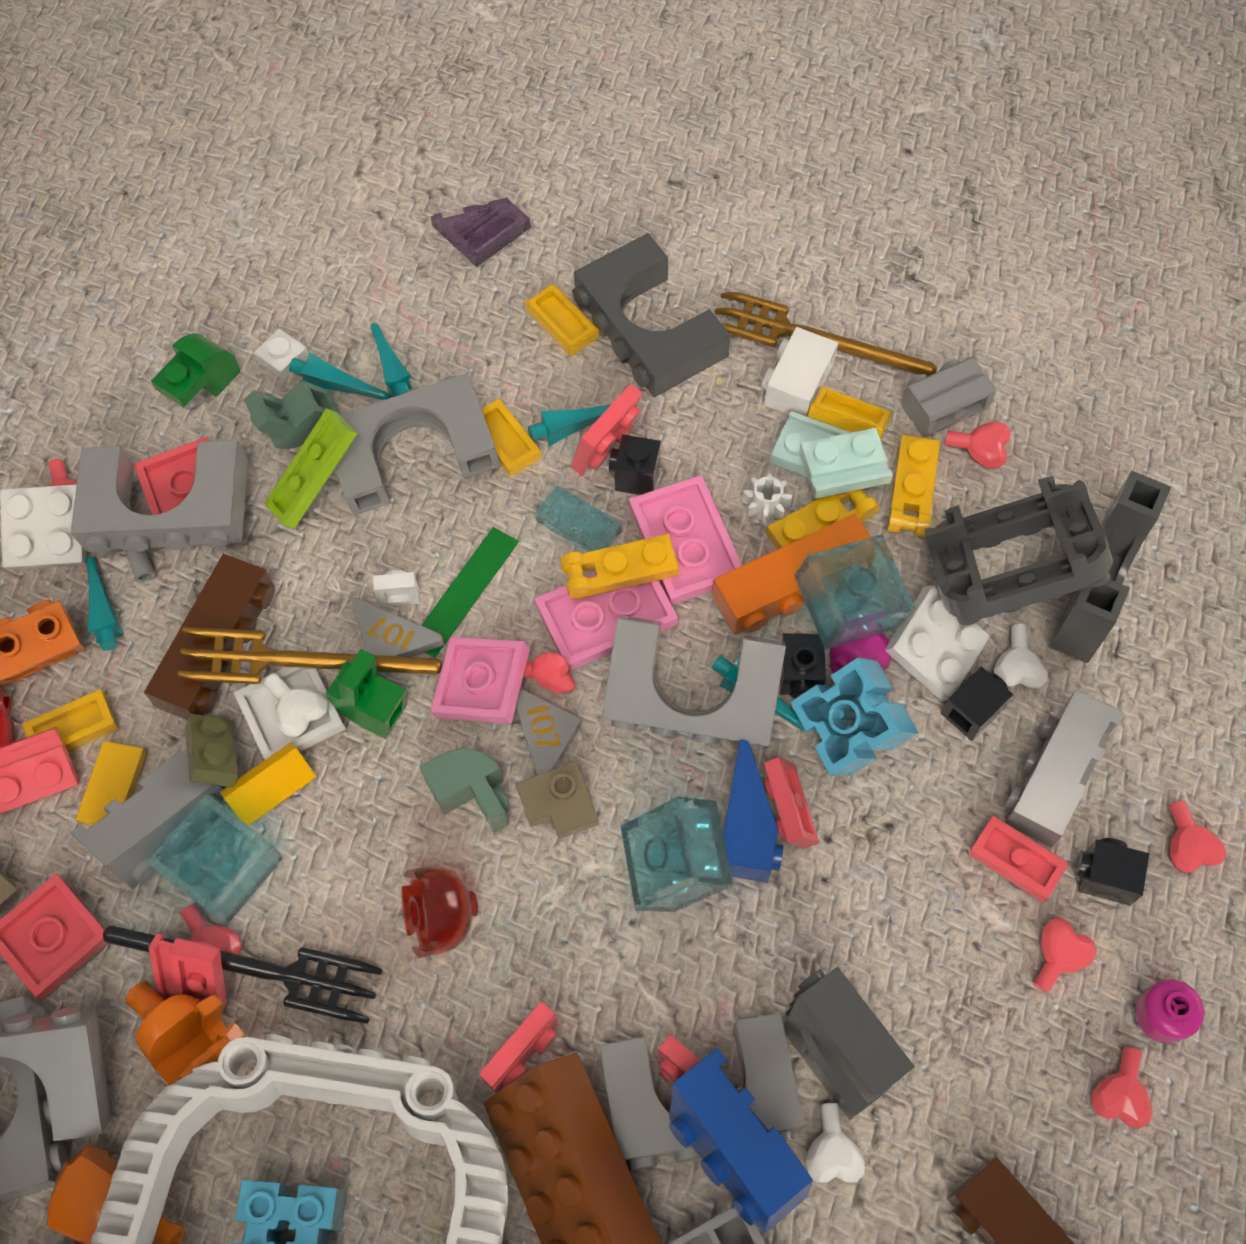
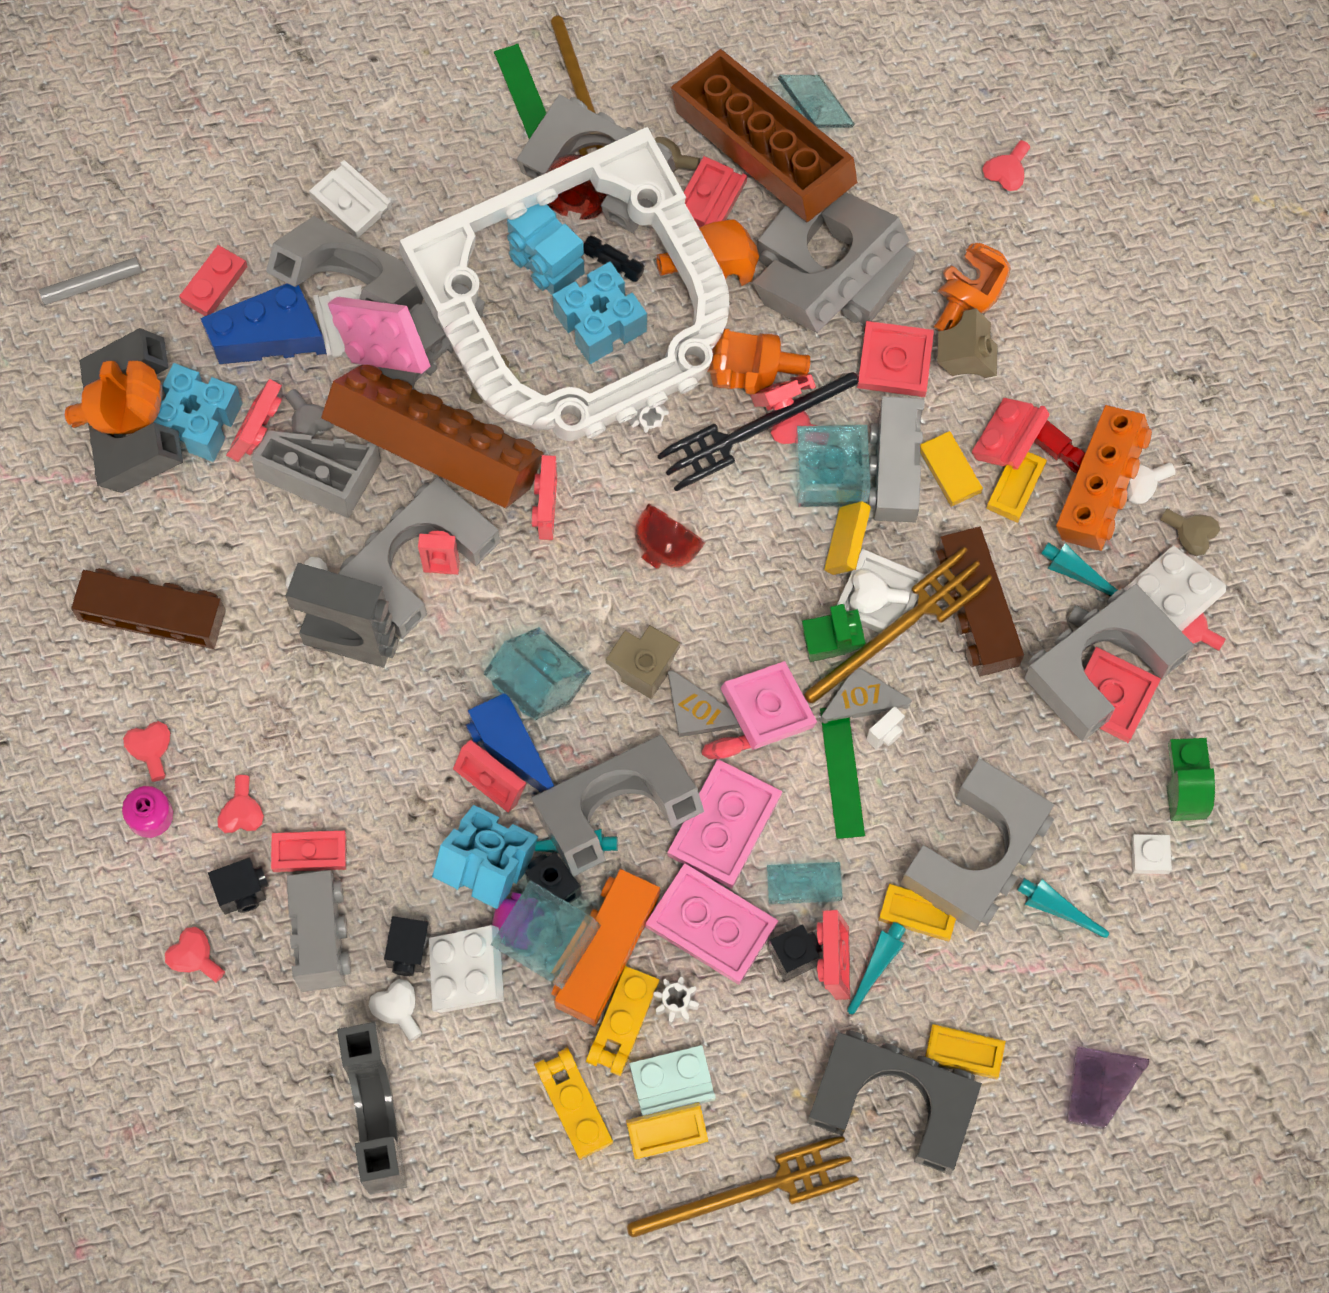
camera: 140 degrees right, 5 degrees up
olive plate [185,714,238,787] -> none
sand green brick [244,380,339,449] -> none
lime plate [264,408,358,529] -> none
teal piece [289,353,389,400] -> none
sand green brick [419,749,511,833] -> none
yellow plate [559,534,679,599] -> none
blue wedge [669,1048,813,1234] -> none
white brick [761,327,838,417] -> none
light aqua plate [799,428,893,499] -> none
light grey brick [901,357,996,437] -> none
dark grey plate [925,476,1113,625] -> none
coral rock [945,421,1011,469] -> none

